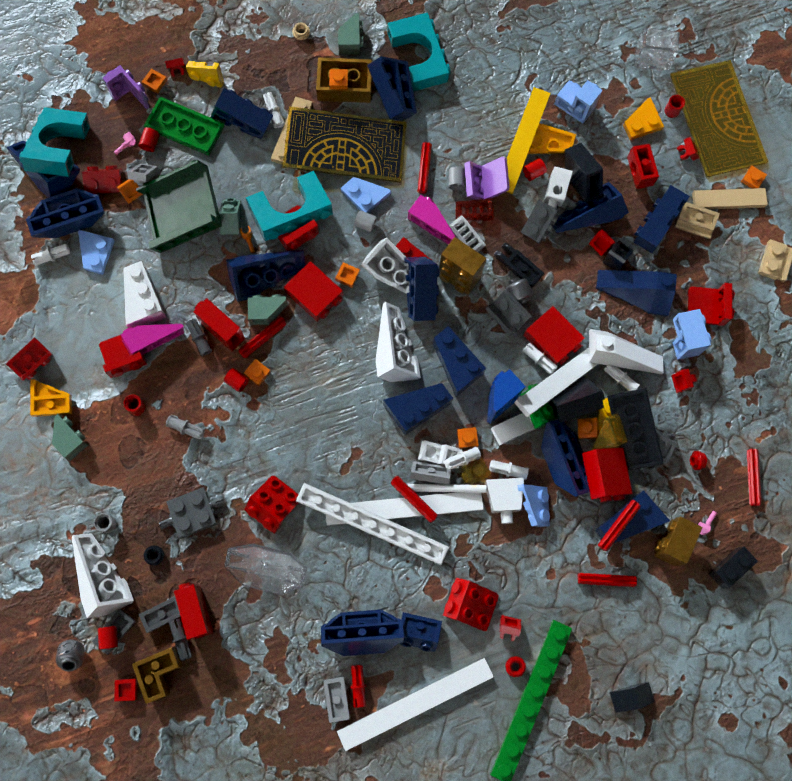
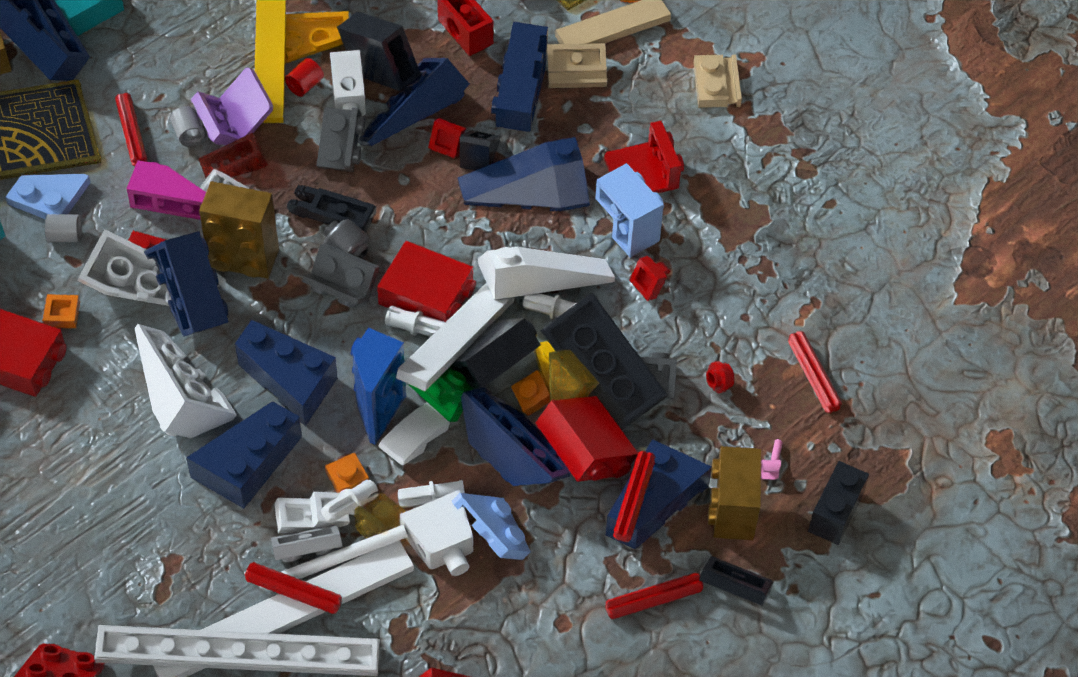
camera: 20 degrees left, 20 degrees down
none -> black tile [699,556,774,606]

